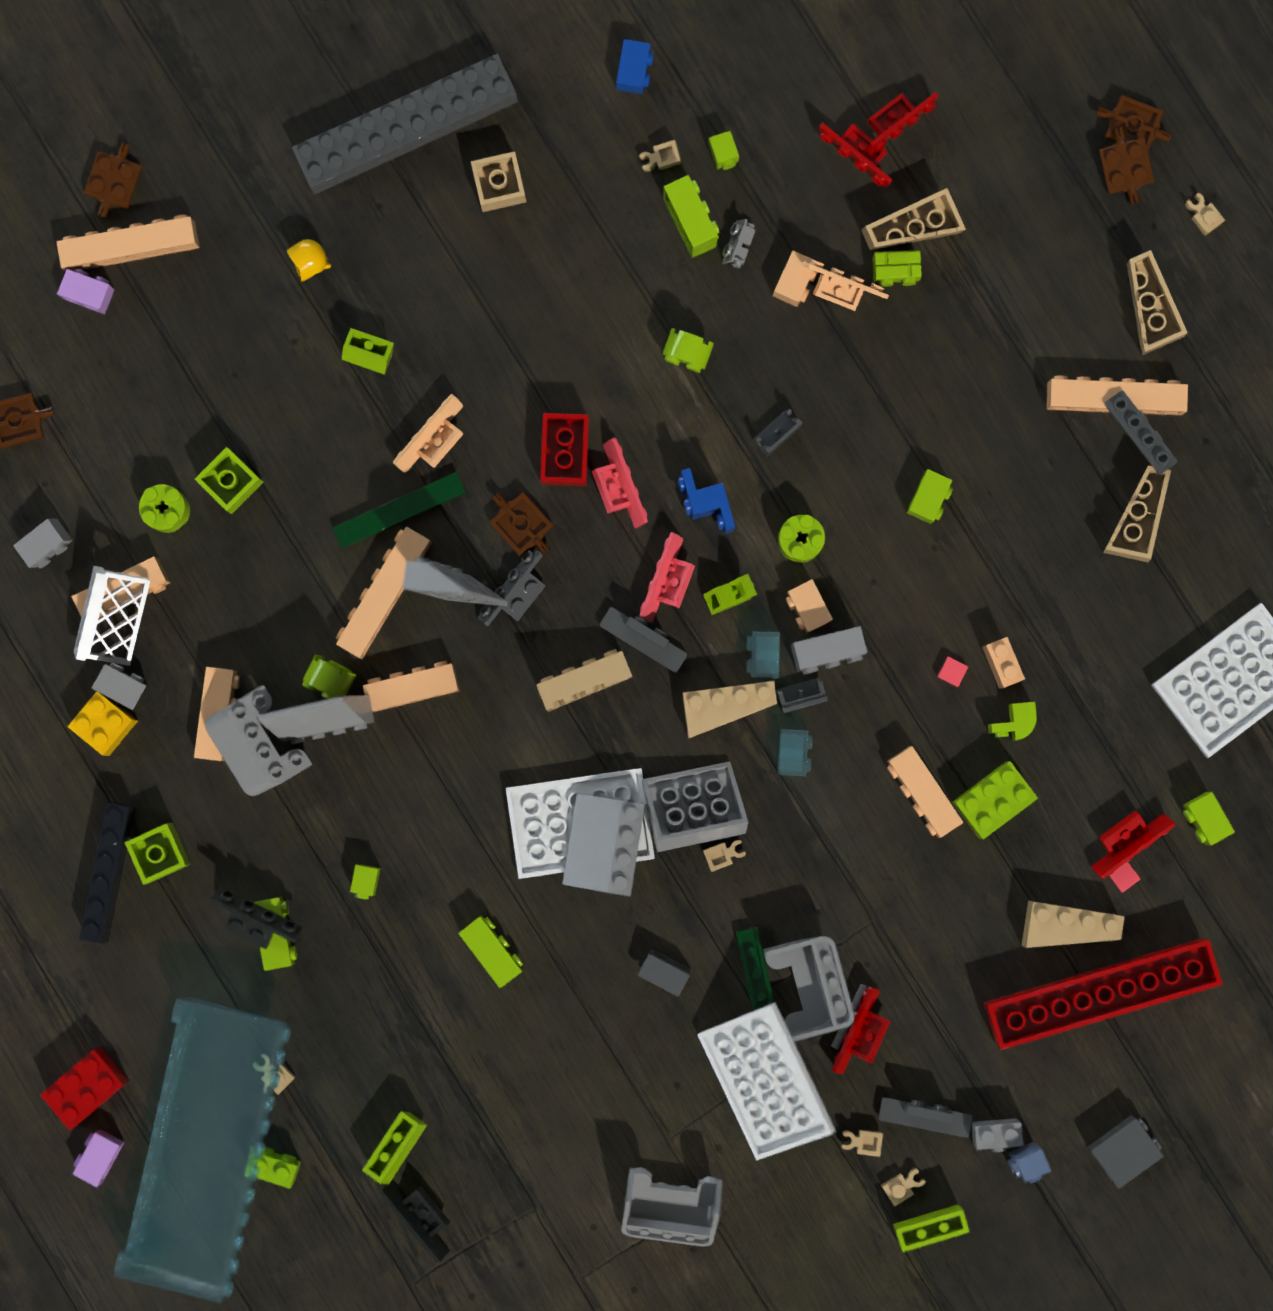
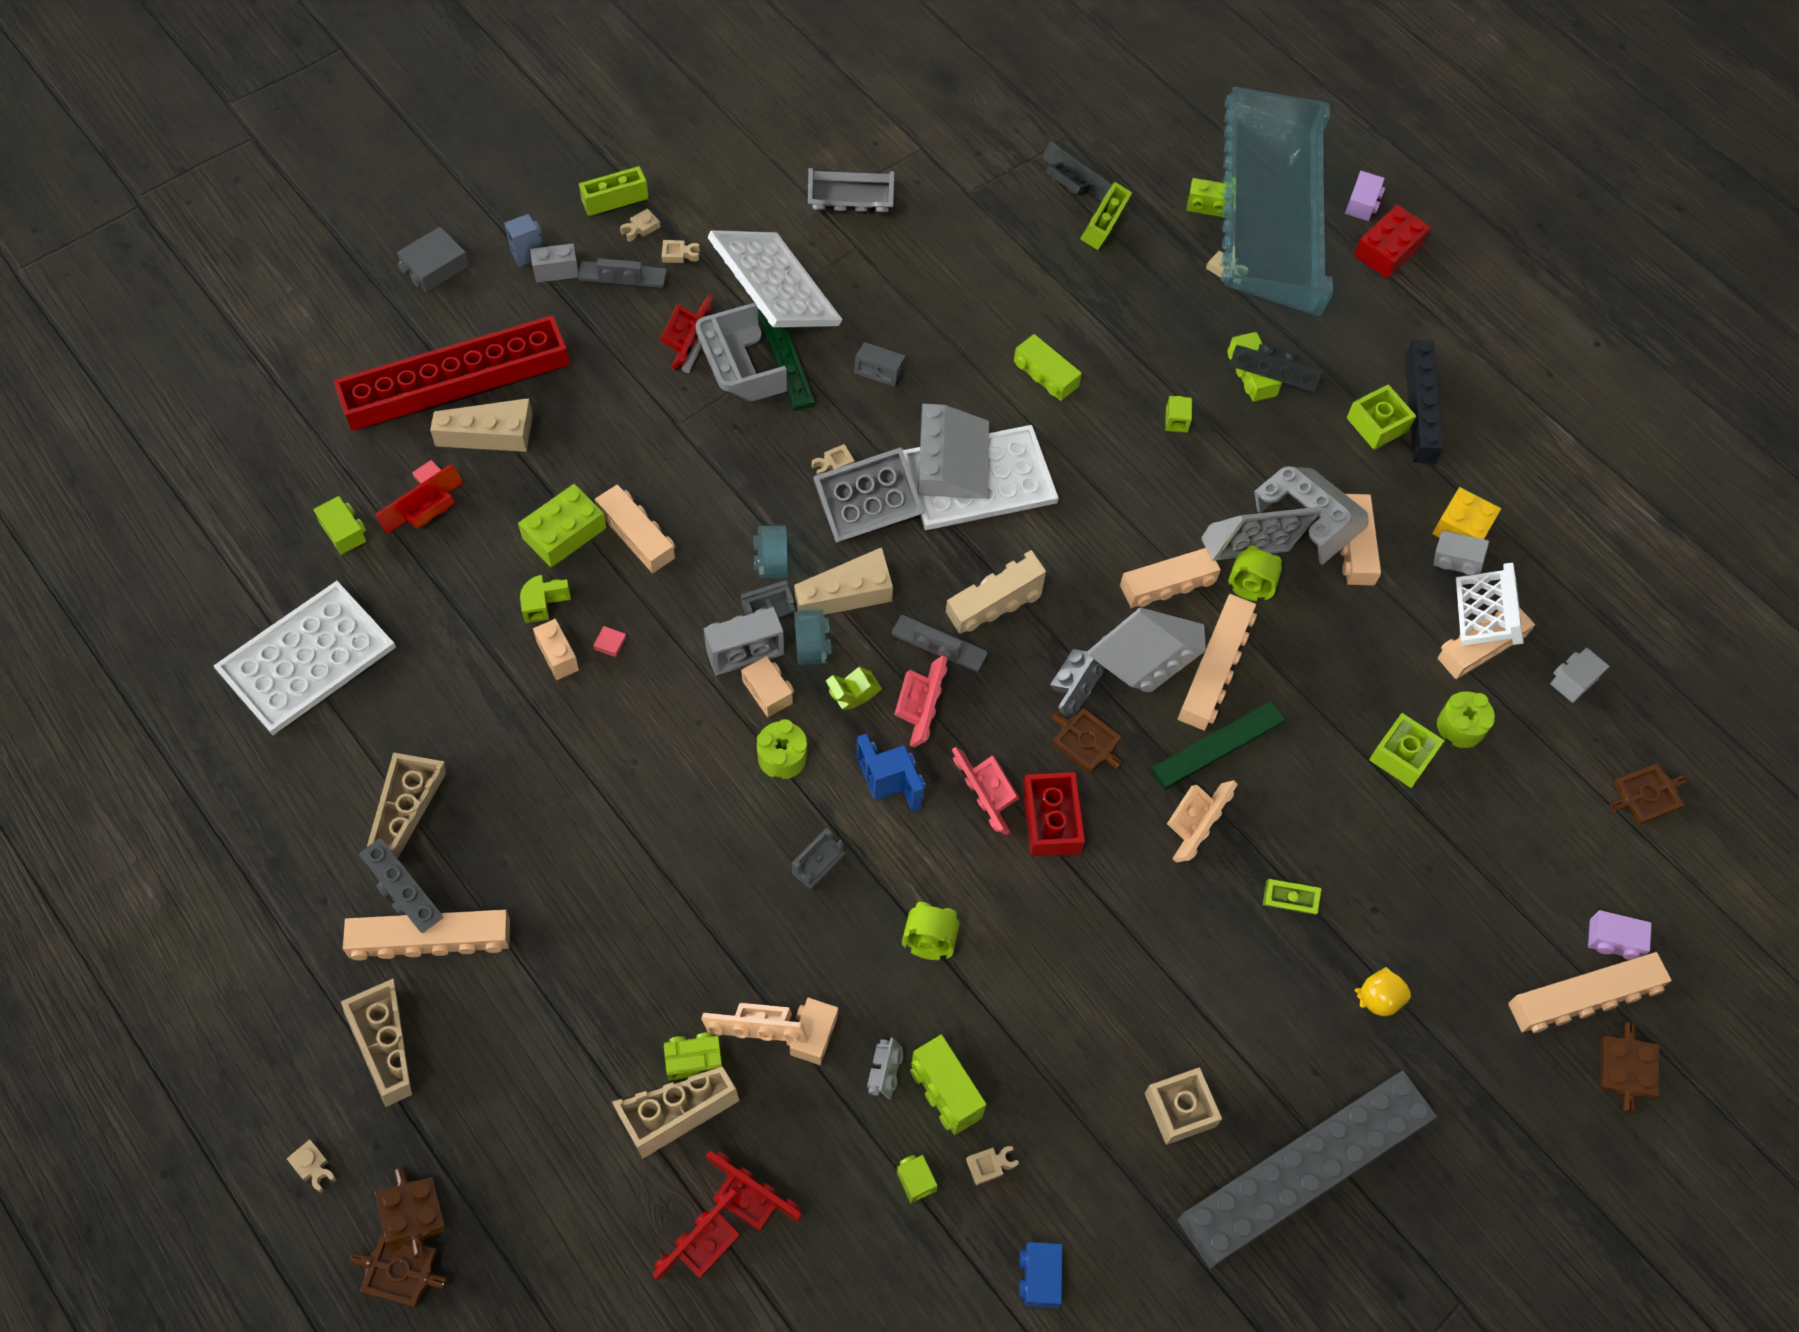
camera: 170 degrees right, 25 degrees down
lime brick [907,469,953,524] -> none

